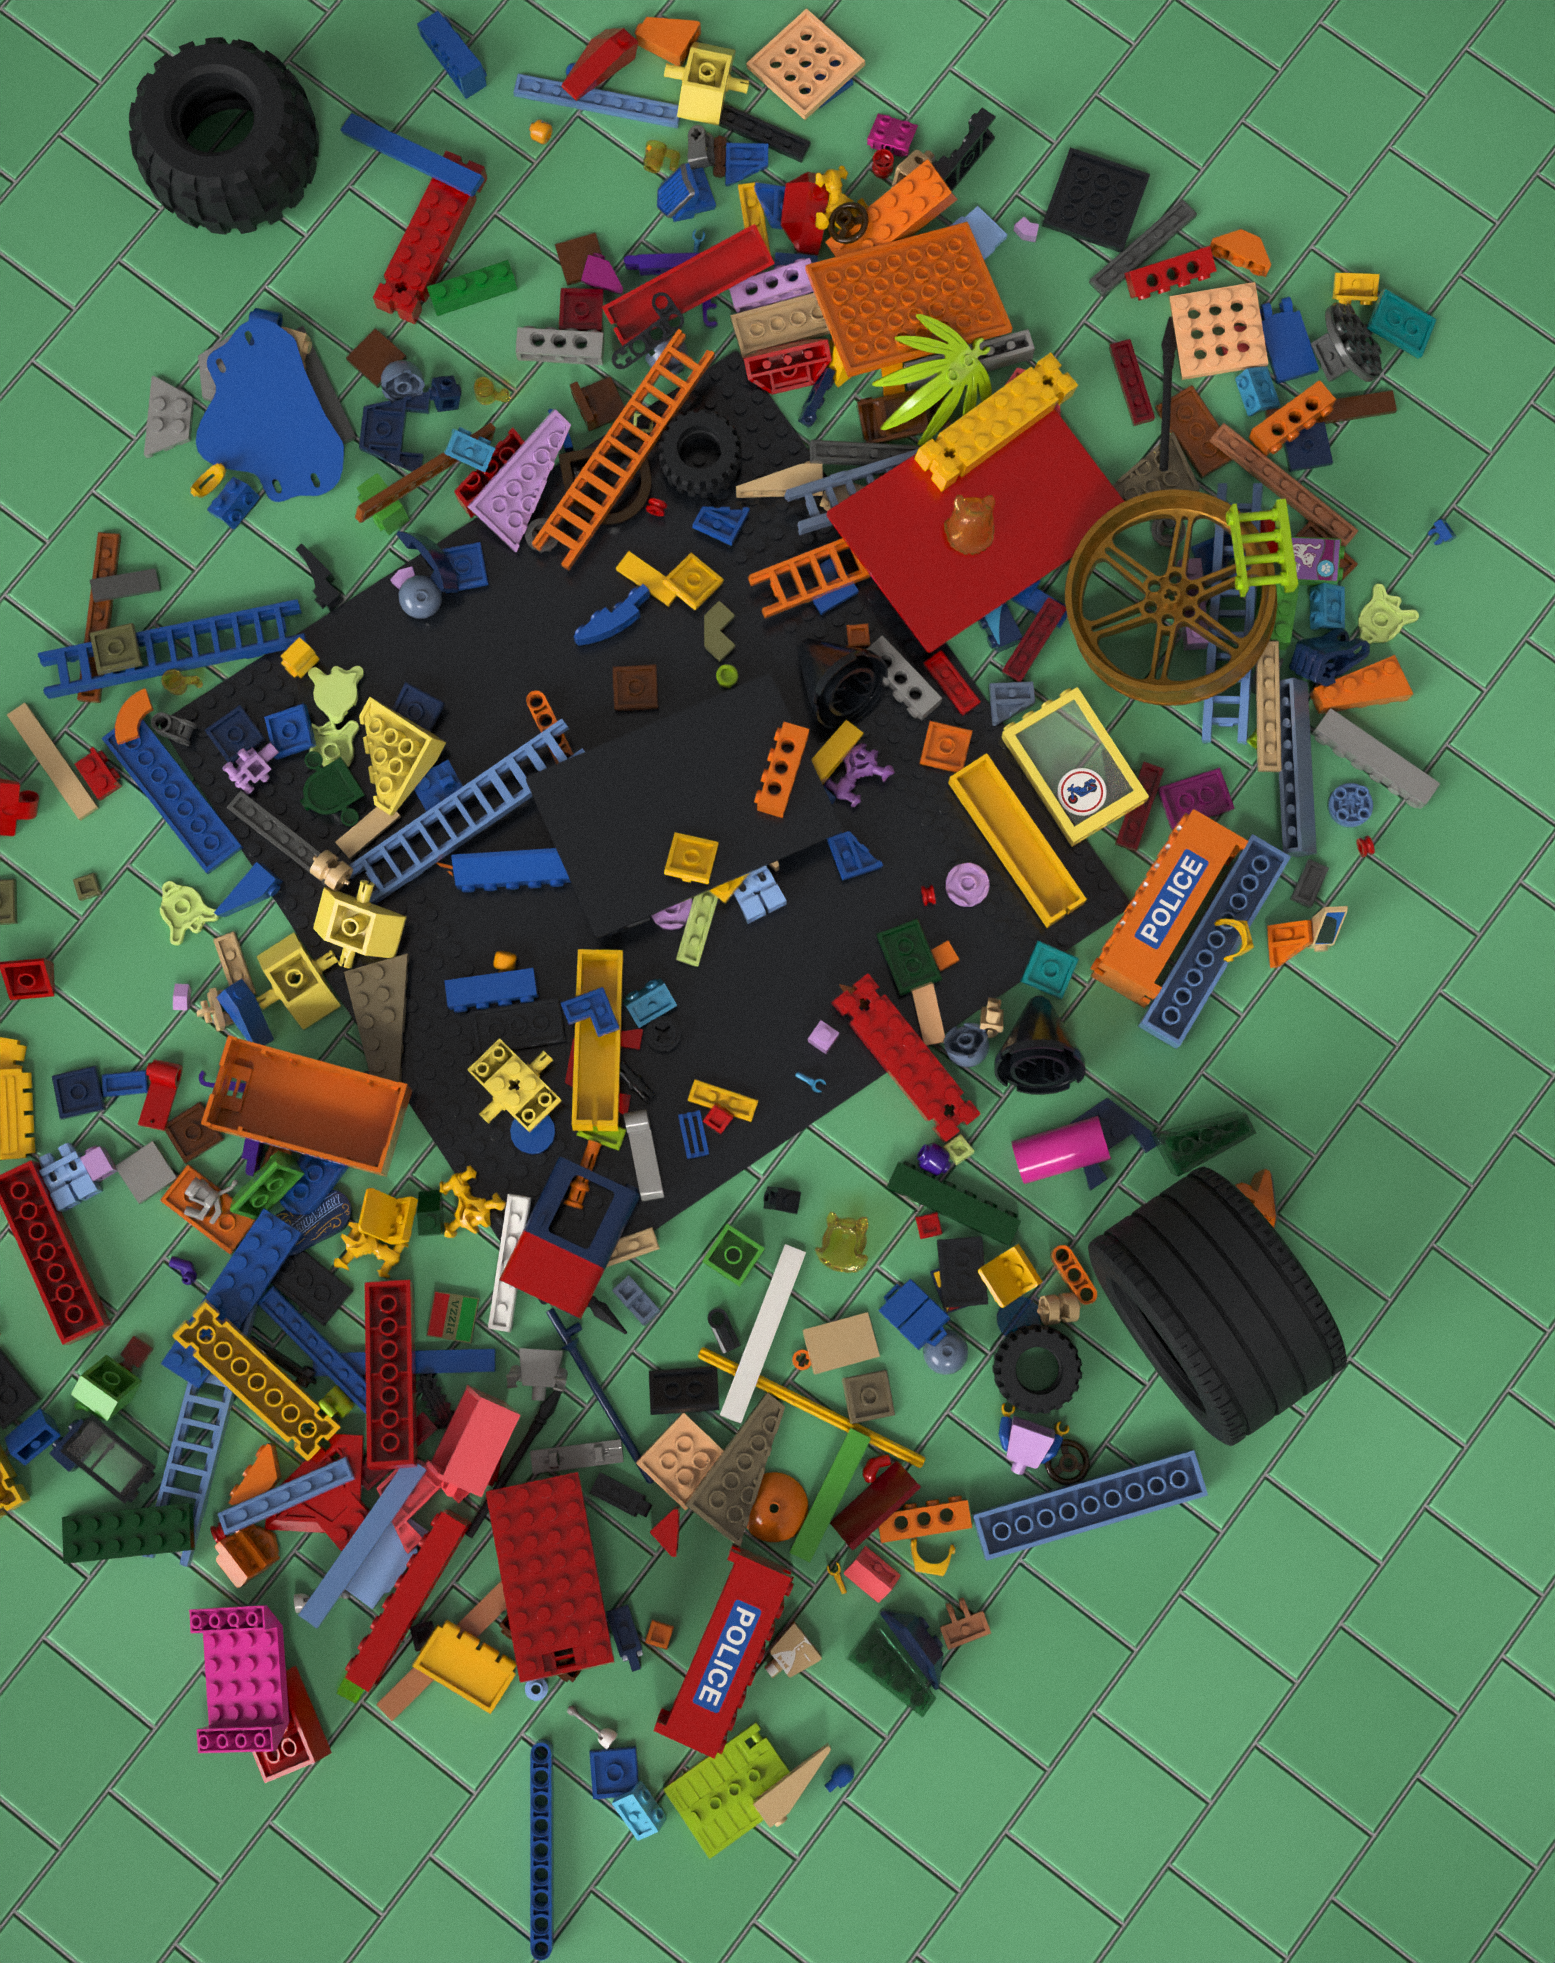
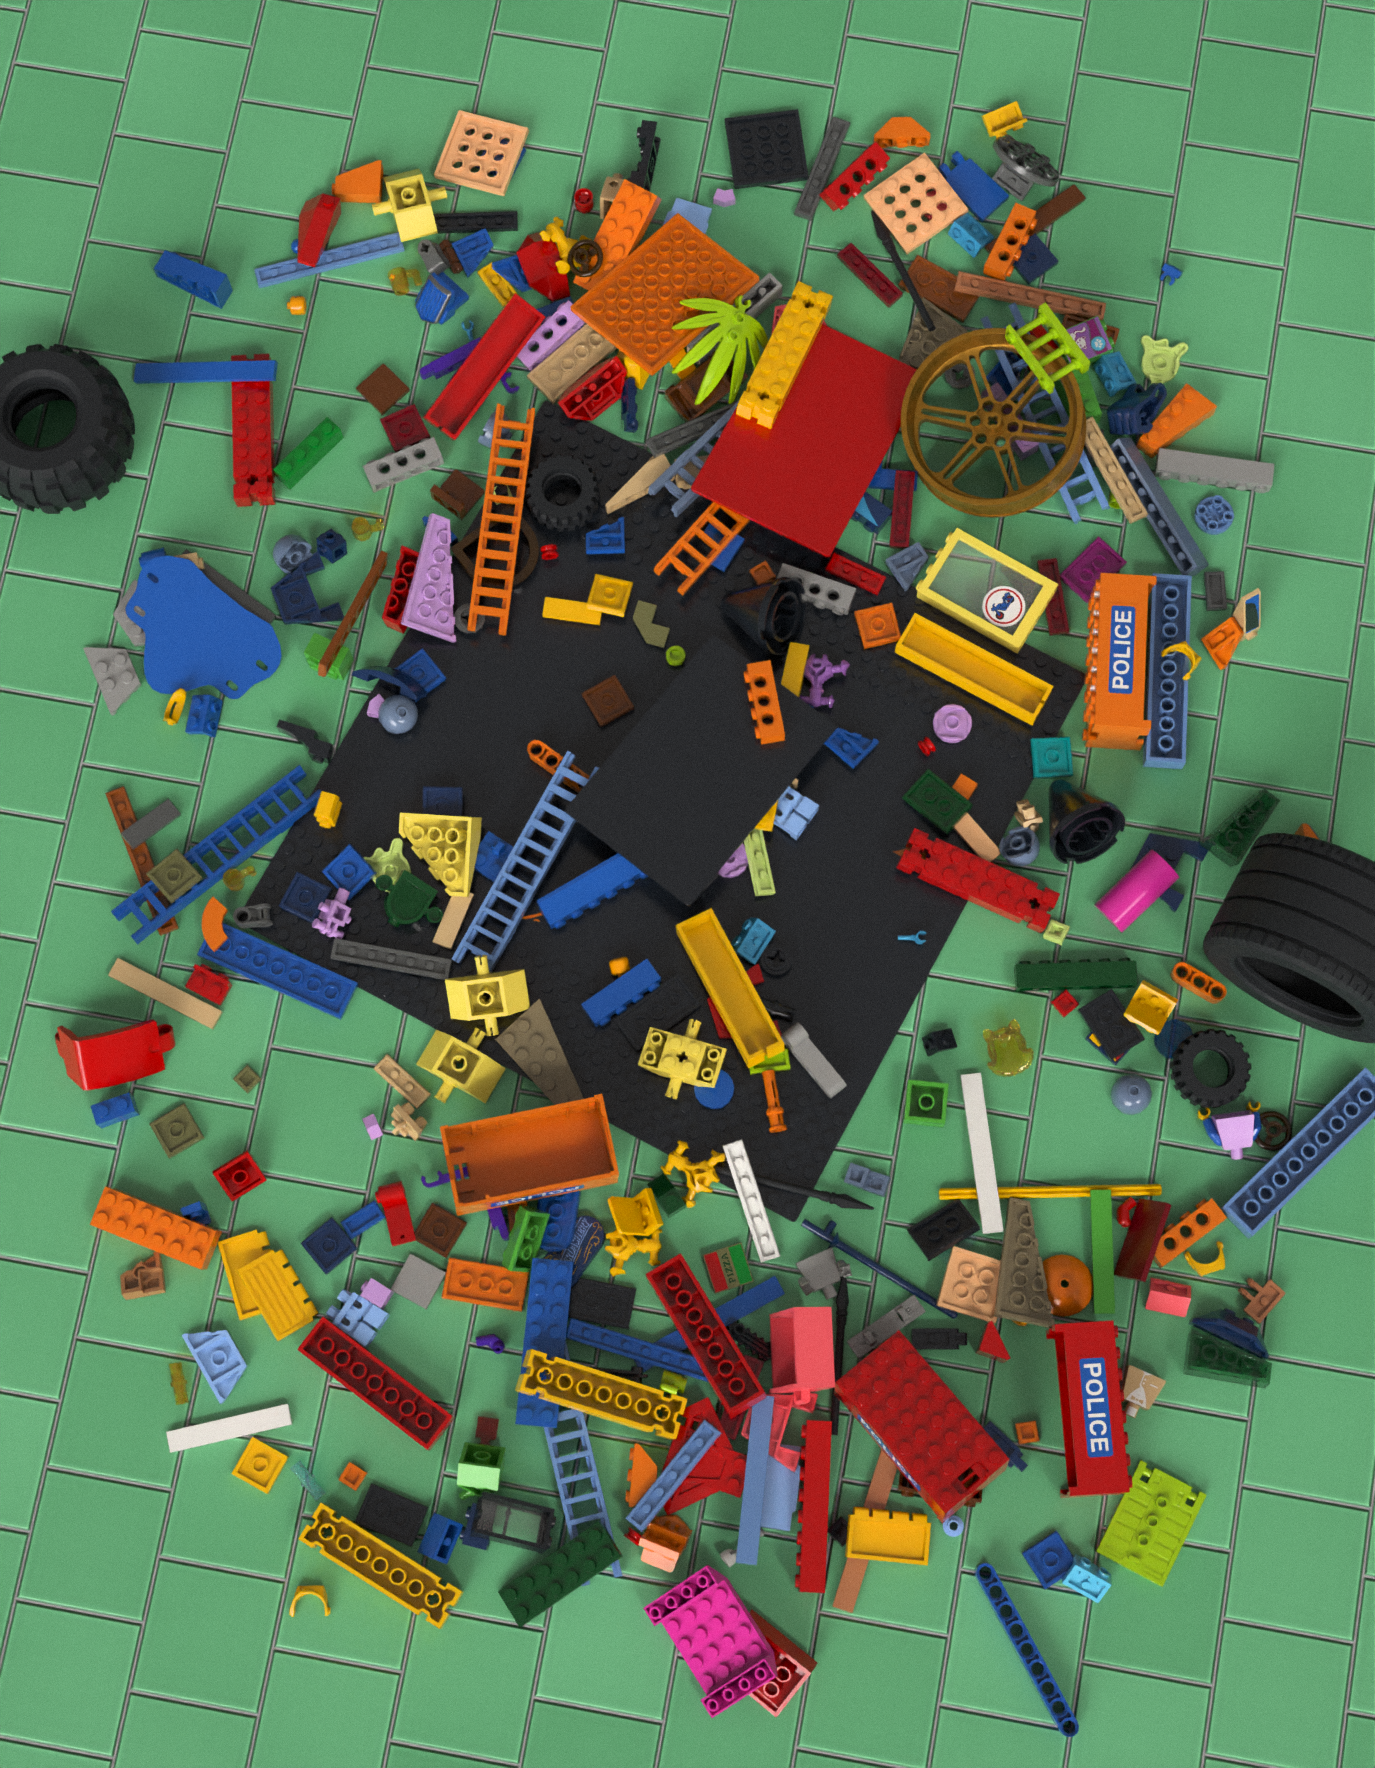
camera: 25 degrees left, 5 degrees down
yellowish green tile [159,881,220,946] -> none
light grey piece [184,1177,238,1224] -> none
blue slope [214,862,283,917] -> none
blue slope [216,979,274,1046] -> none
yellowish green tile [308,666,364,724] -> none
tan wheel [310,850,353,892] -> none
clear neon green tile [336,1672,364,1704] -> none
reddish brown tile [346,328,407,388] -> none
dark azure bracket [444,427,495,472] -> none
piece [499,1157,641,1319] -> none
blue tile [561,987,620,1037] -> none
hinge [567,1706,618,1749] -> none
blue slope [573,584,650,646] -> none
magenta slope [581,253,623,295] -> none
tan tile [606,1227,660,1268] -> none
black beam [612,292,684,369] -> none
yellow hinge [664,832,719,884] -> none
blue tile [678,1110,709,1159] -> none
yellow tile [688,1079,758,1122] -> none
red tile [702,1102,734,1134] -> none
black piece [707,1308,741,1354] -> none
tan slope [753,1743,831,1828] -> none
orange bush [792,1350,811,1370] -> none
tan tile [802,1312,880,1374] -> none
lavender brick [808,1020,839,1054] -> none
blue cylinder [824,1764,854,1792] -> none
yellow hand [827,1562,847,1594] -> none
dark tan tile [842,1370,895,1424] -> none
dark pink hinge [867,113,918,158] -> none
blue piece [879,1279,950,1350] -> none
dark purple head [916,1143,951,1176] -> none
clear yellow hair [944,495,995,555] -> none
tan wheel [1037,1292,1081,1325] -> none
red bush [1356,835,1375,857] -> none
teal tile [1367,289,1437,359] -> none

